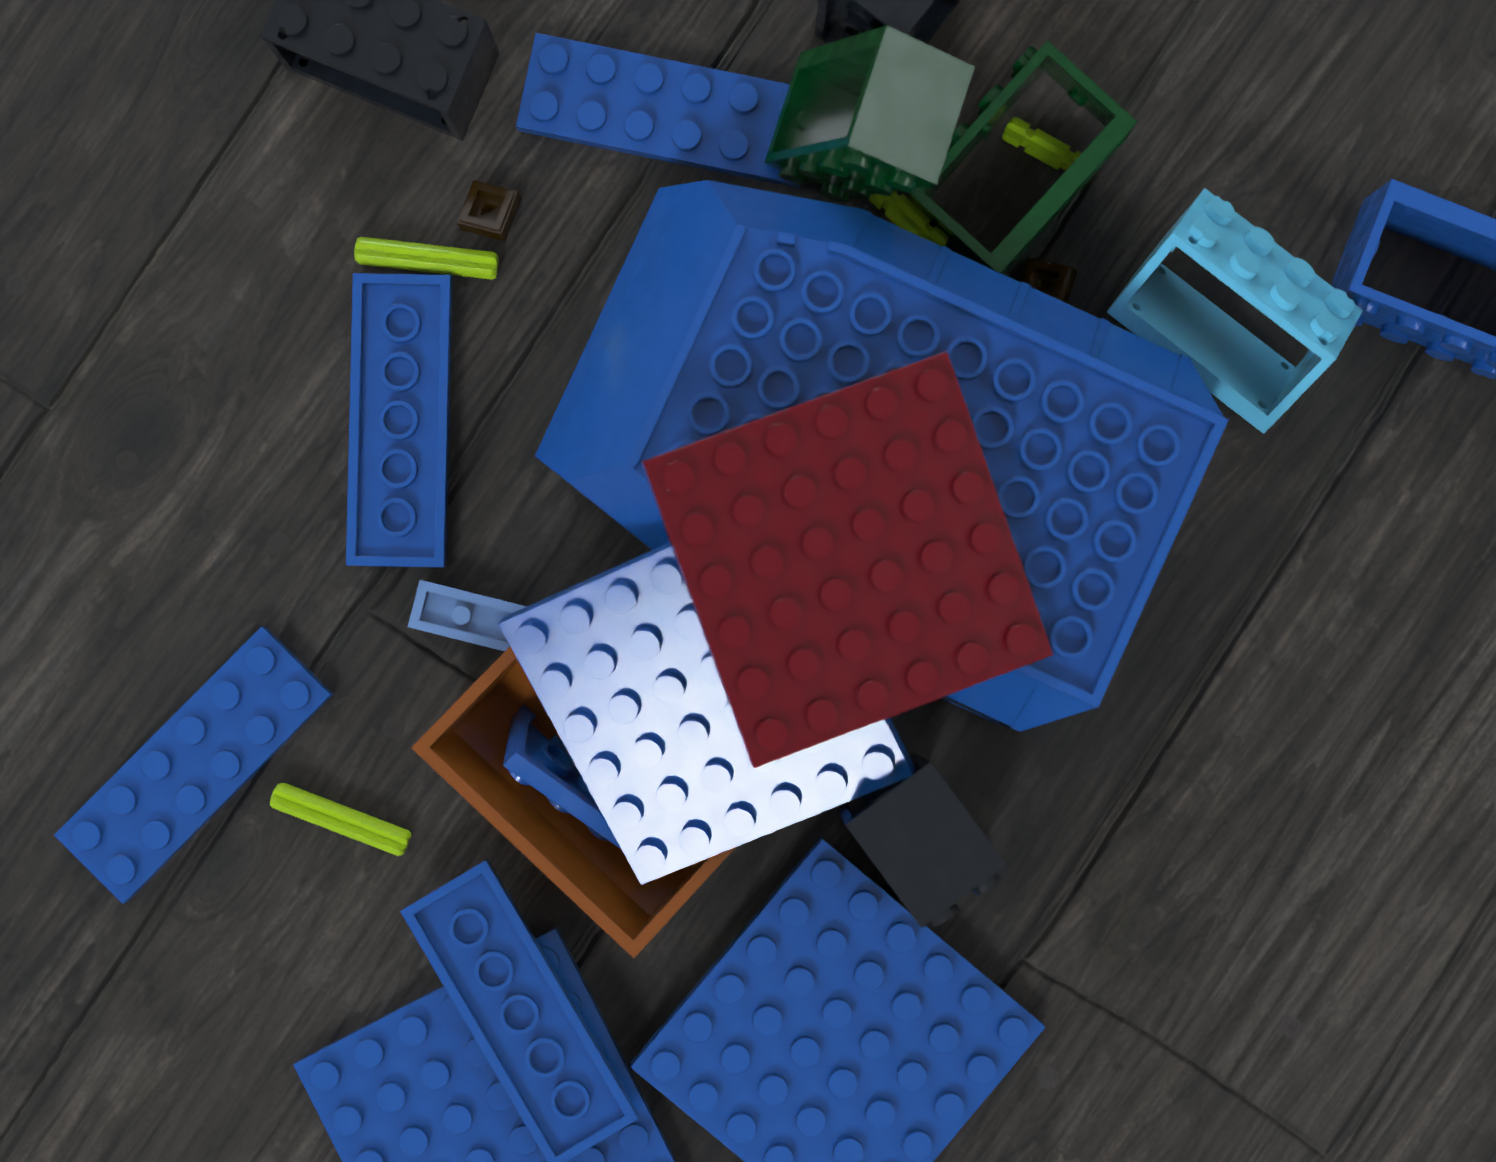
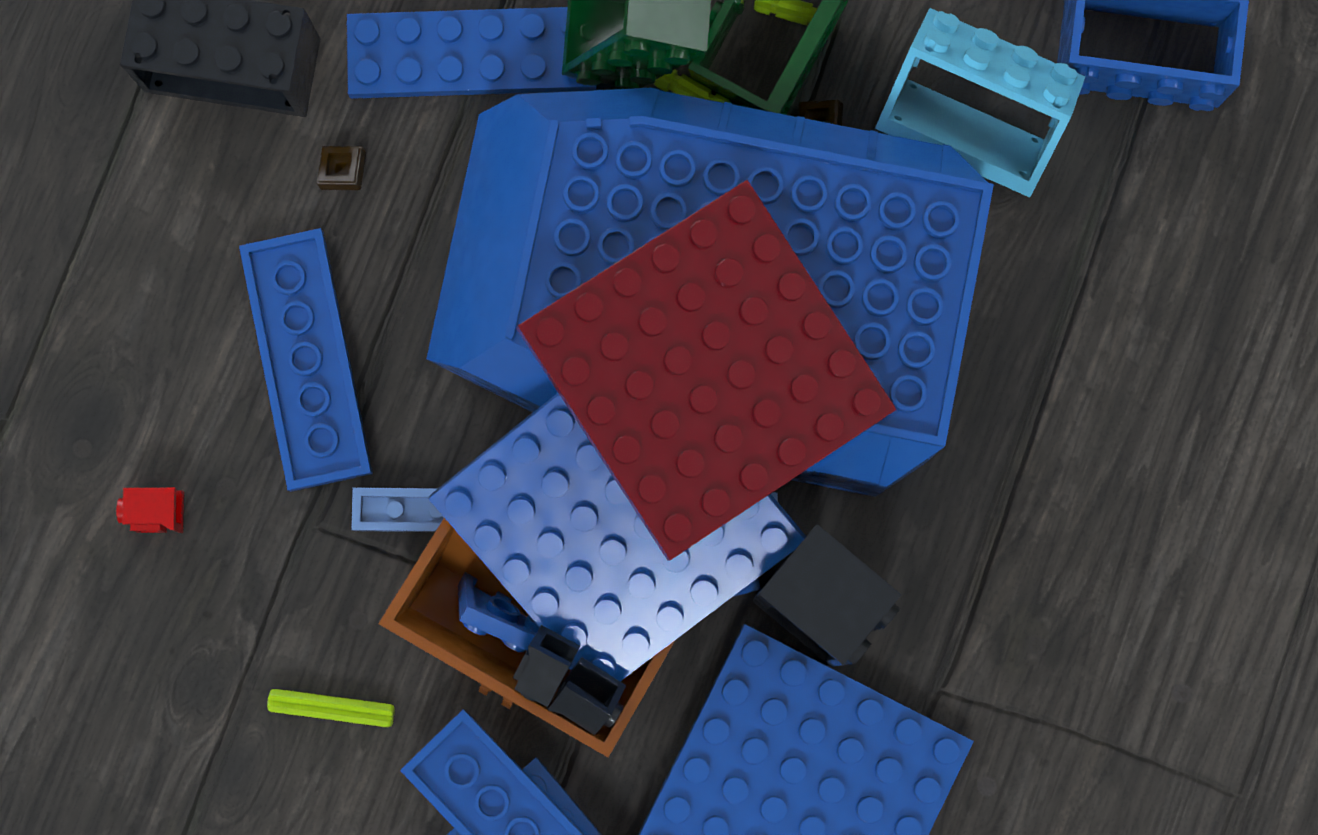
camera: 10 degrees left, 5 degrees down
blue plate [54,626,334,904] -> none
lime axle [354,236,499,280] -> none
none -> red window [116,487,184,533]
none -> black window [513,625,580,707]
none -> black window [547,657,626,735]

